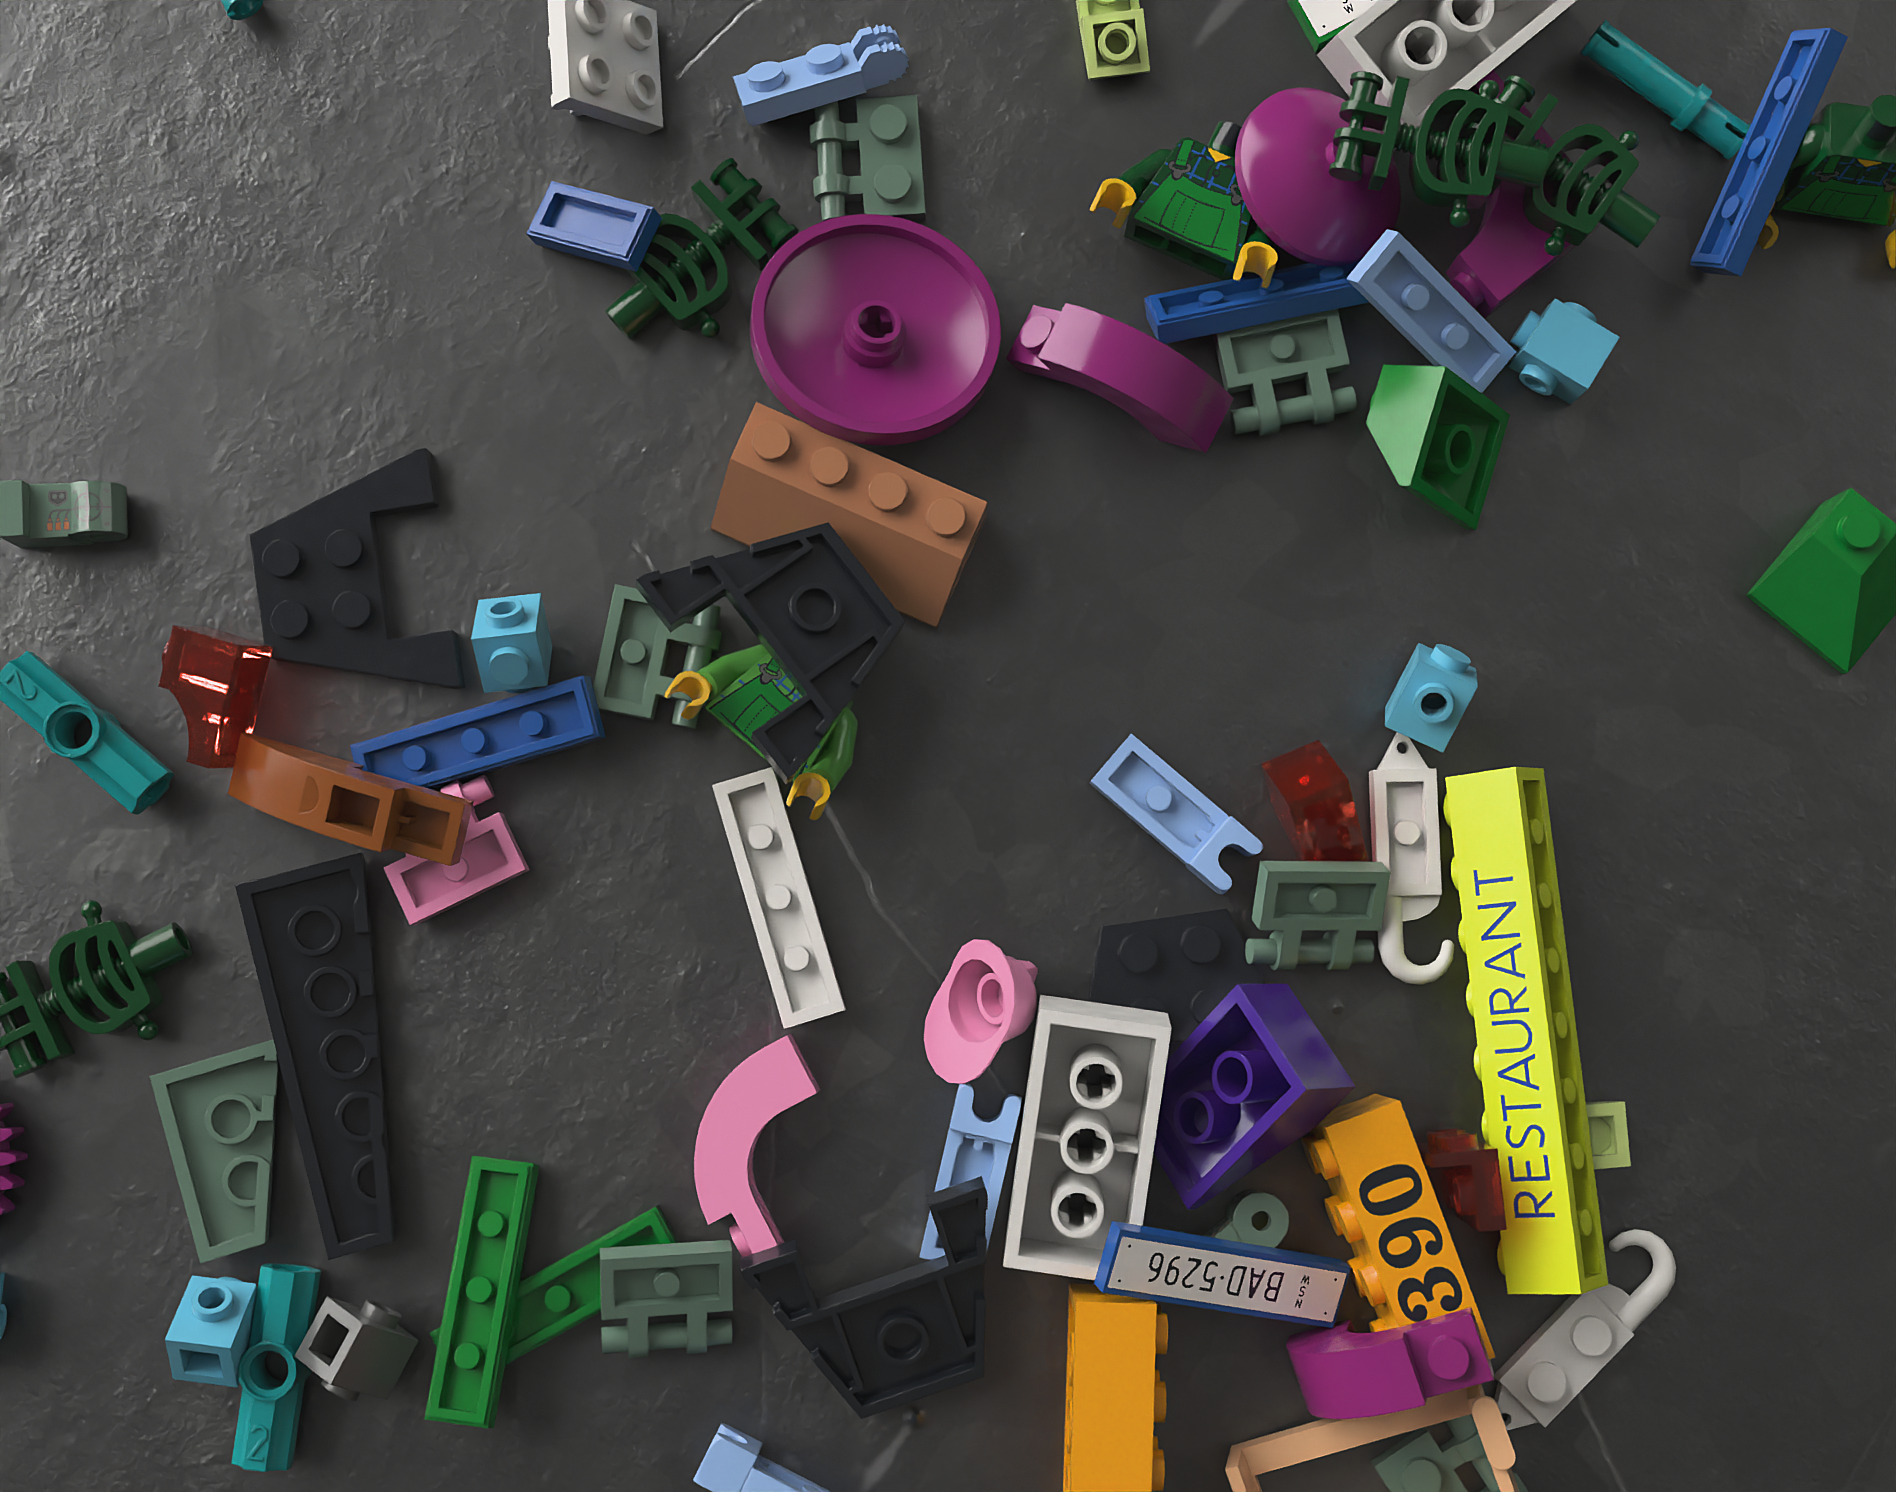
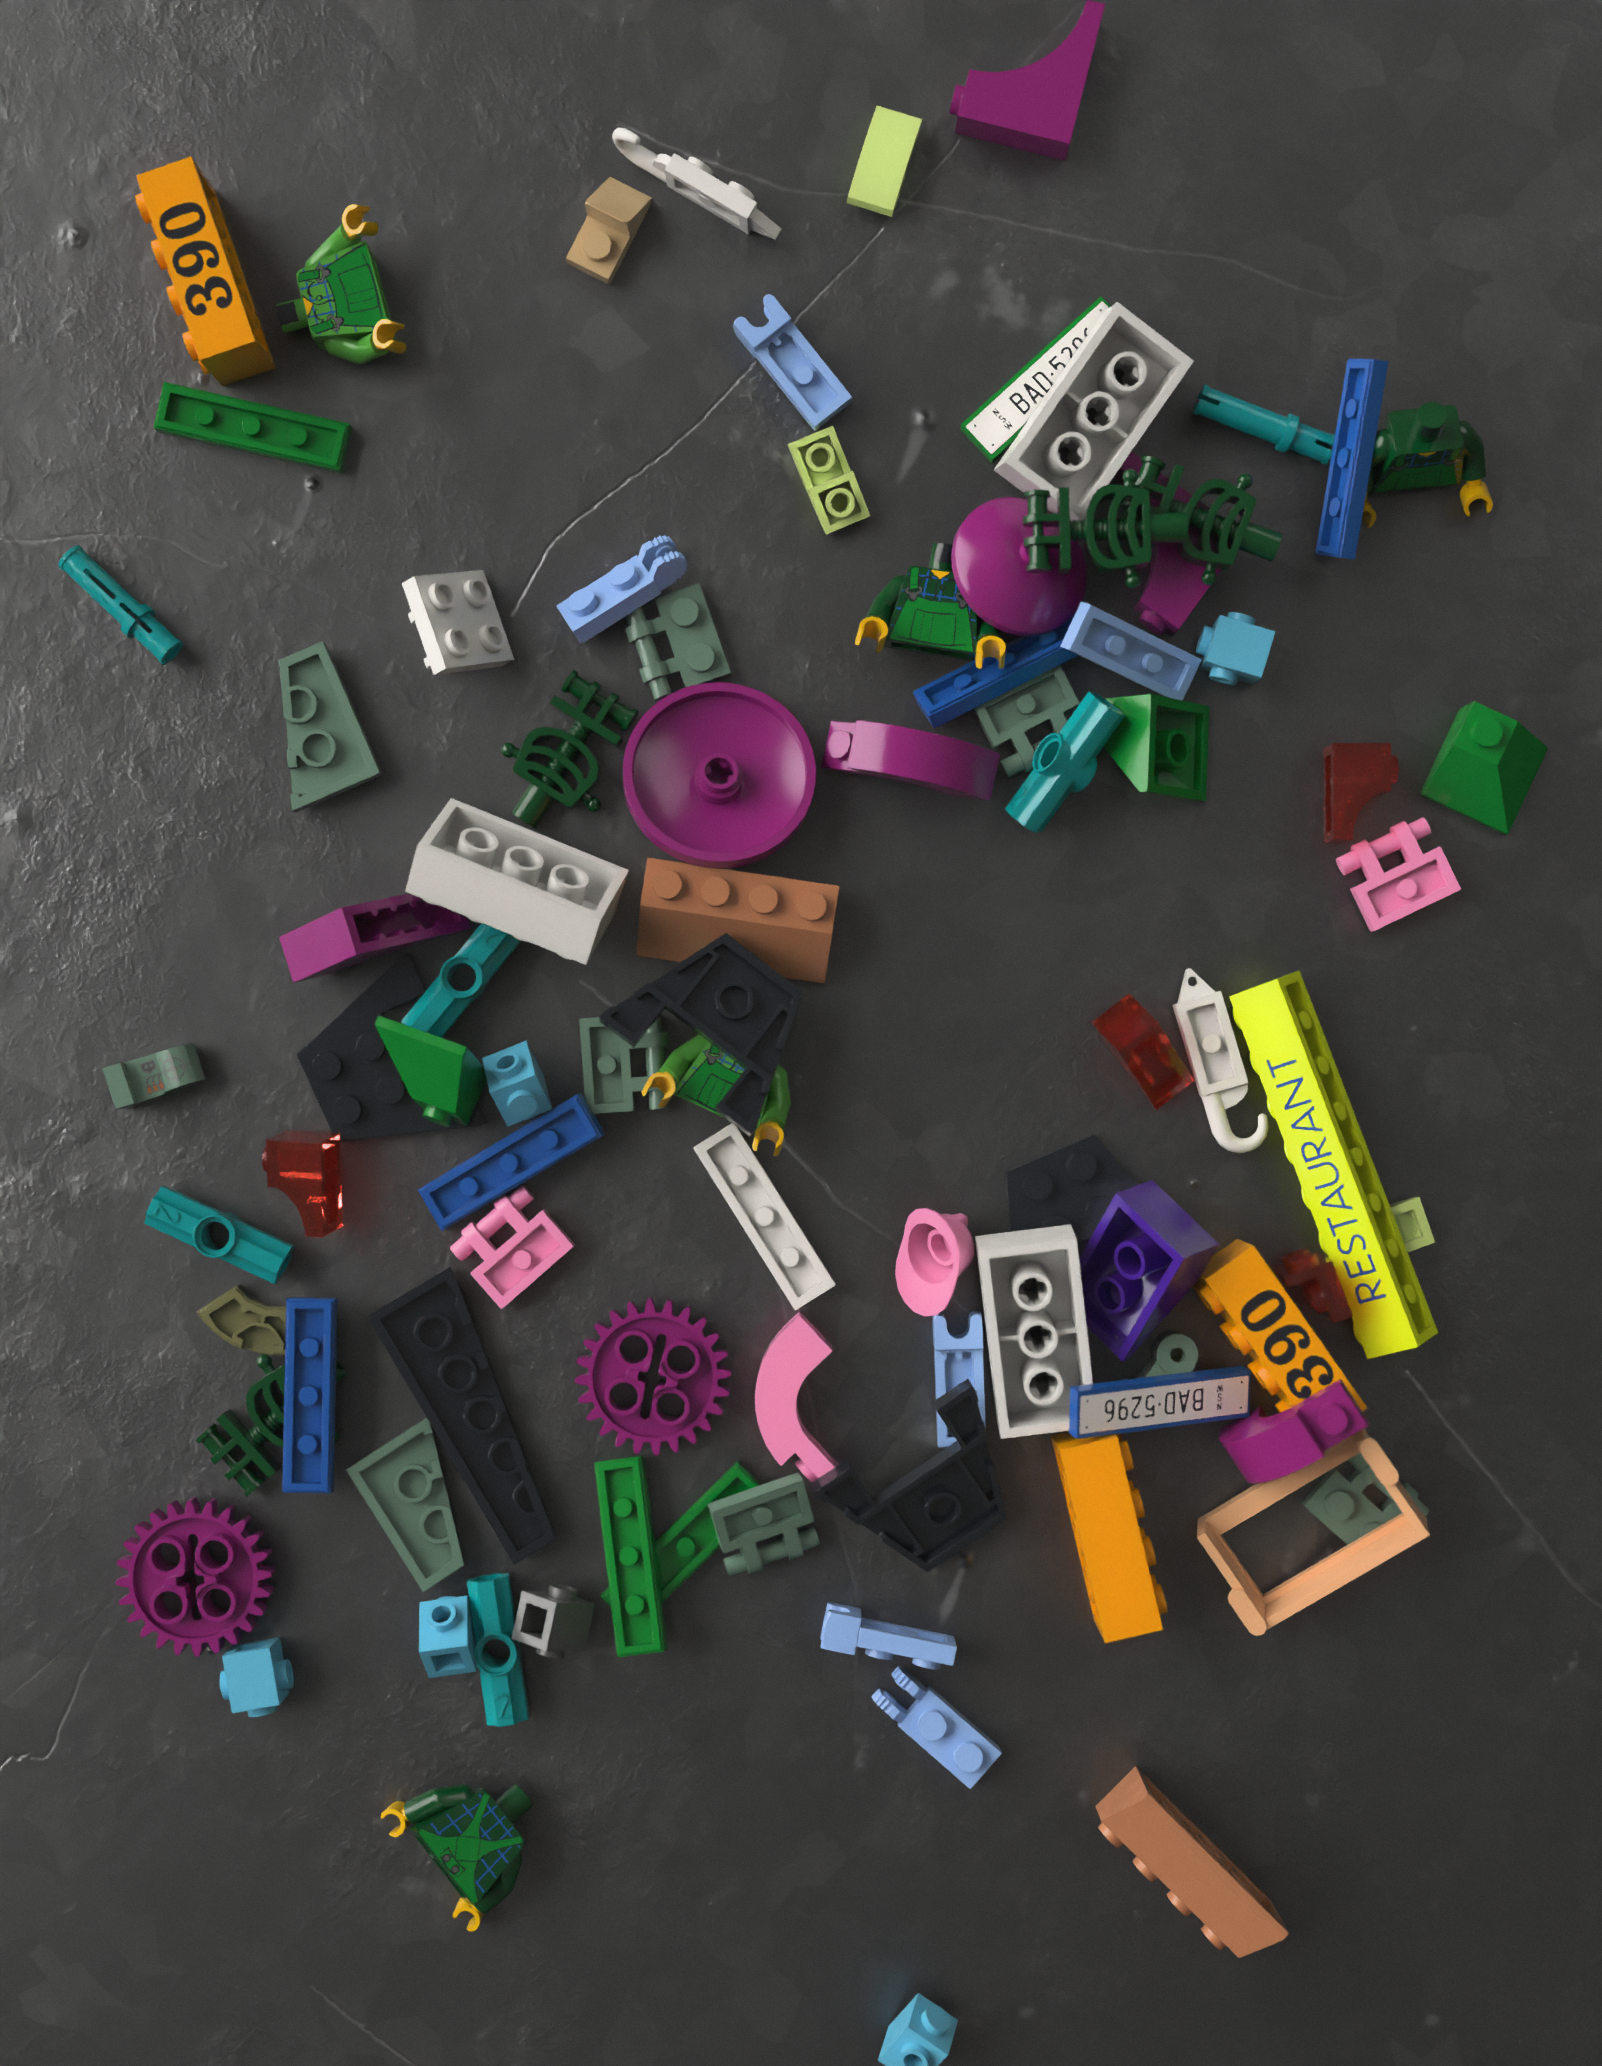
camera: 10 degrees left, 5 degrees up
dark orange slope [228,732,474,866] -> none
tile [526,181,662,272] -> none
light blue plate [1089,733,1264,895] -> none
sand green plate [1245,861,1391,970] -> none
medium azure brick [1385,643,1478,753] -> none
white plate [1494,1229,1676,1430] -> none
none -> olive tile [196,1285,286,1355]
none -> sand green wing [279,641,383,813]
none -> magenta arch [279,893,471,983]
none -> blue tile [282,1297,338,1493]
none -> green slope [375,1015,487,1127]
none -> teal piece [401,923,522,1038]
none -> white brick [405,798,629,965]
none -> magenta gear [575,1297,732,1456]
none -> teal piece [1005,691,1125,833]
none -> clear red arch [1323,743,1399,844]
none -> bright pink plate [1336,817,1461,932]

